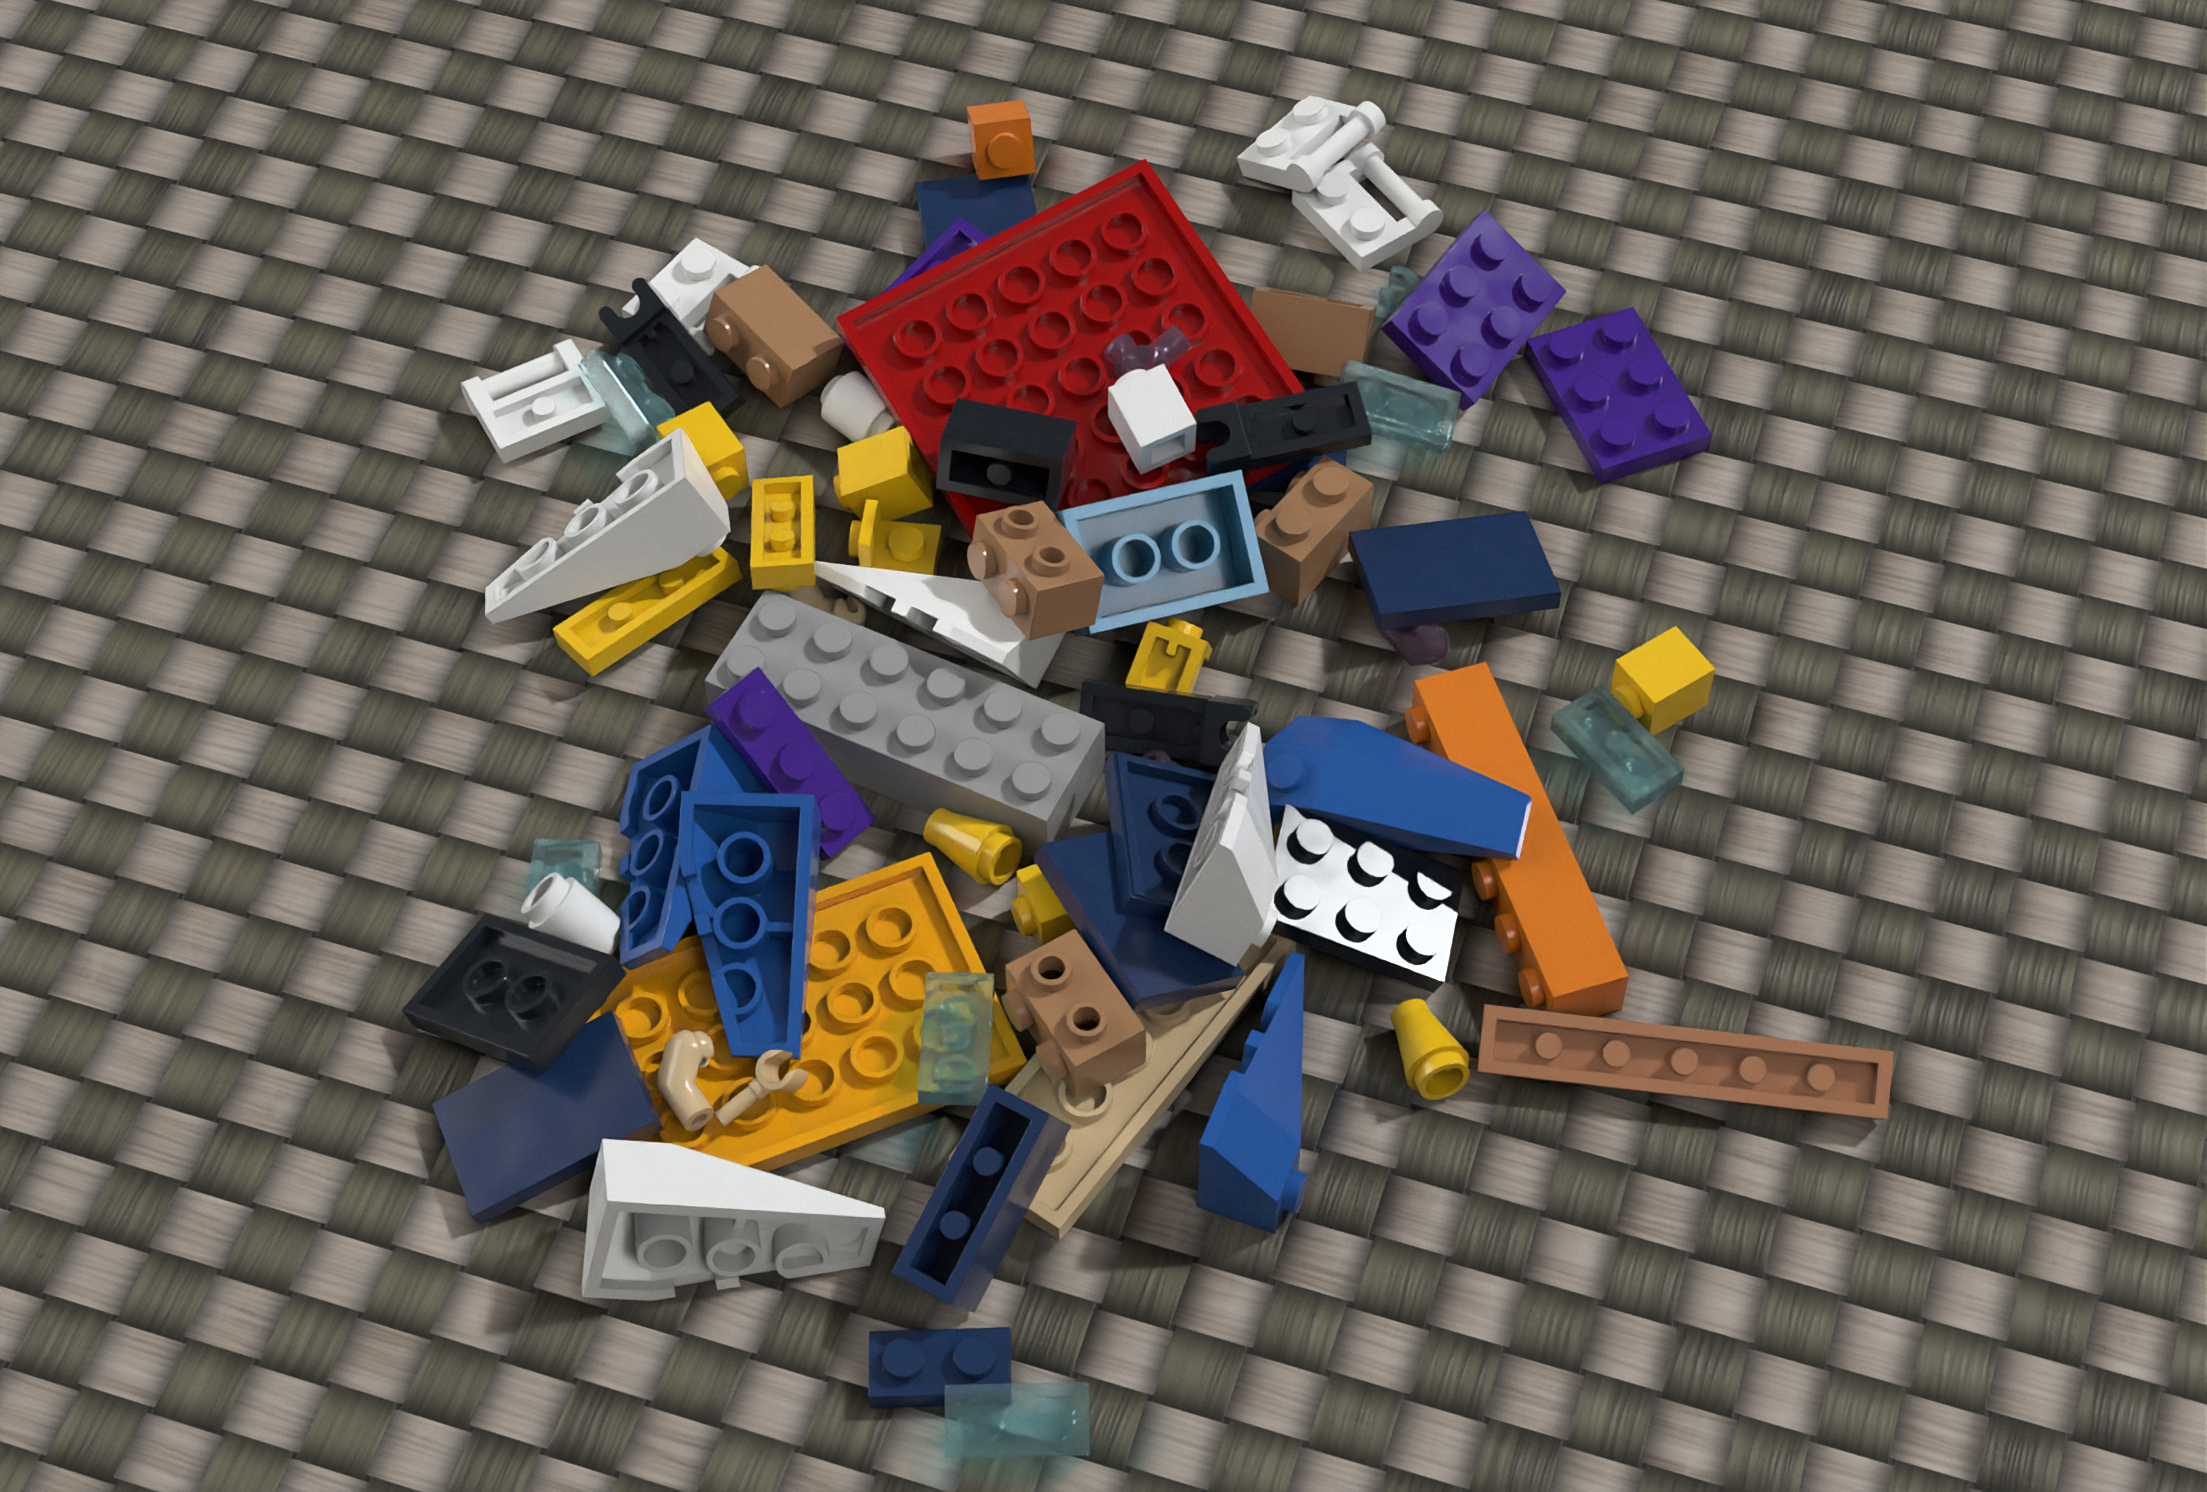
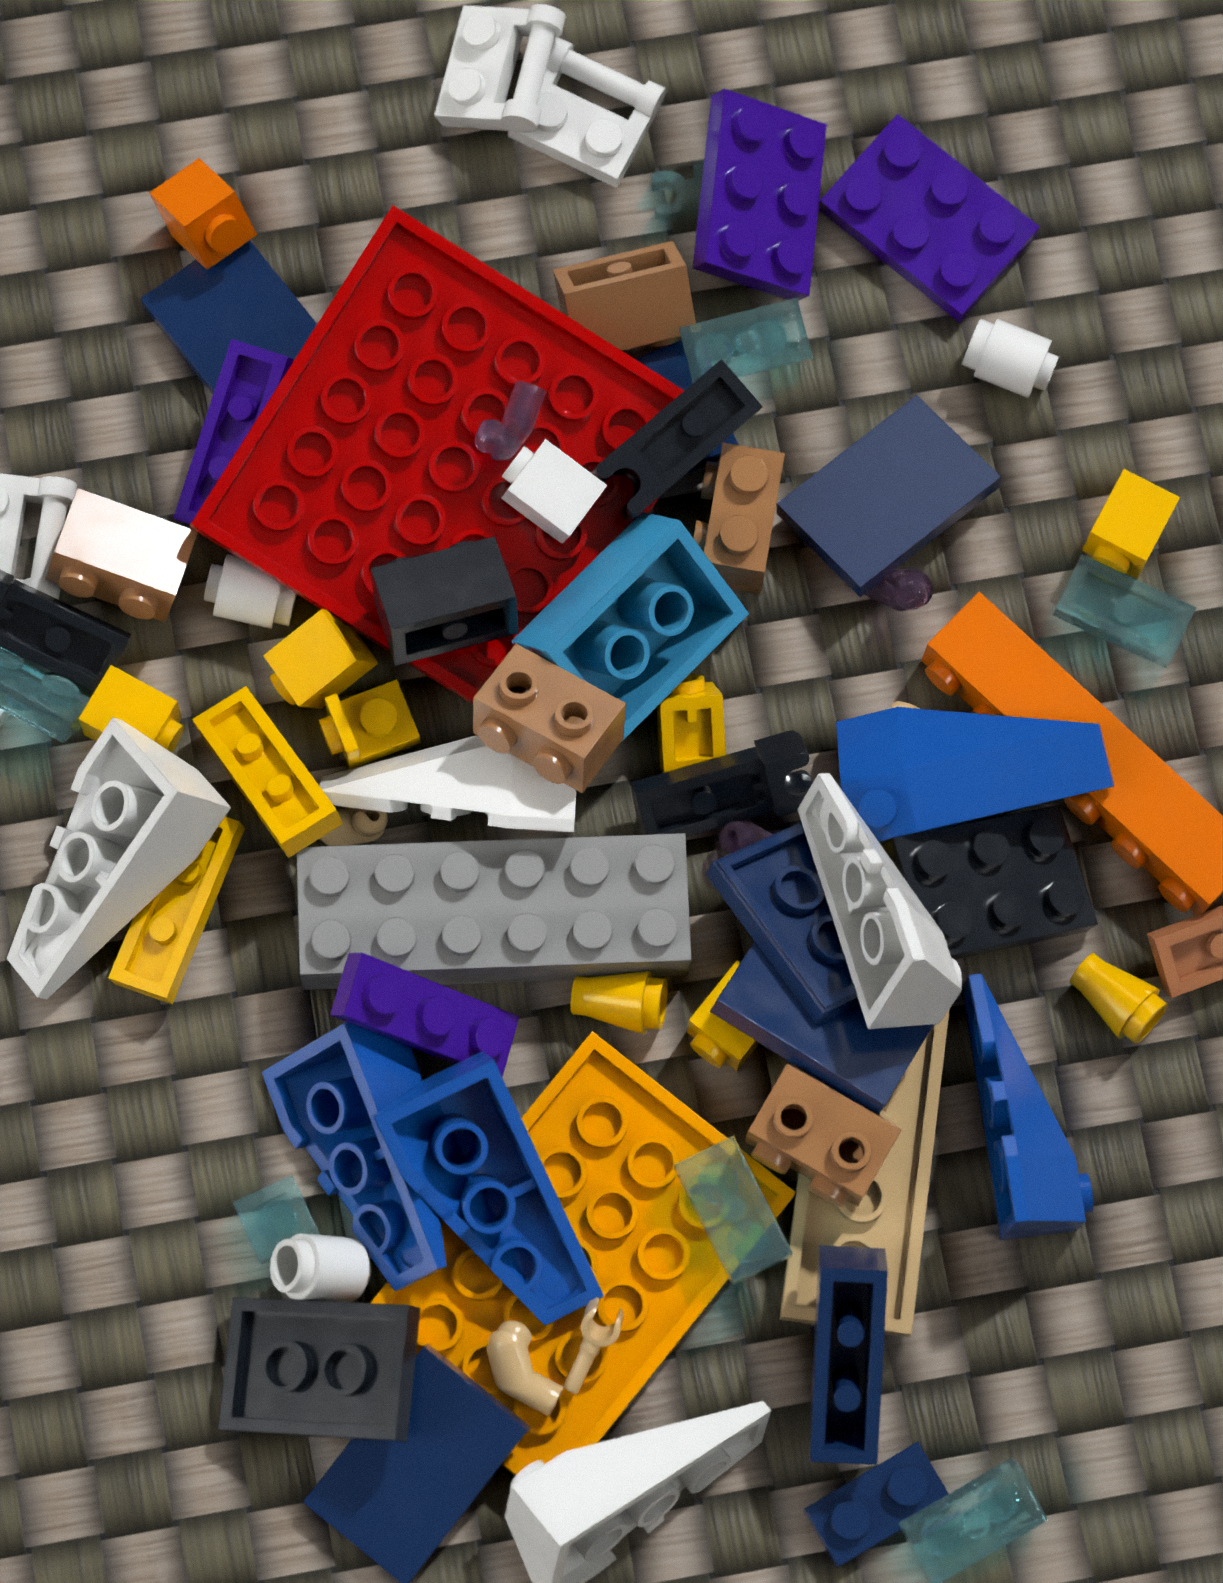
camera: 35 degrees left, 20 degrees up
none -> white brick [962,319,1059,398]

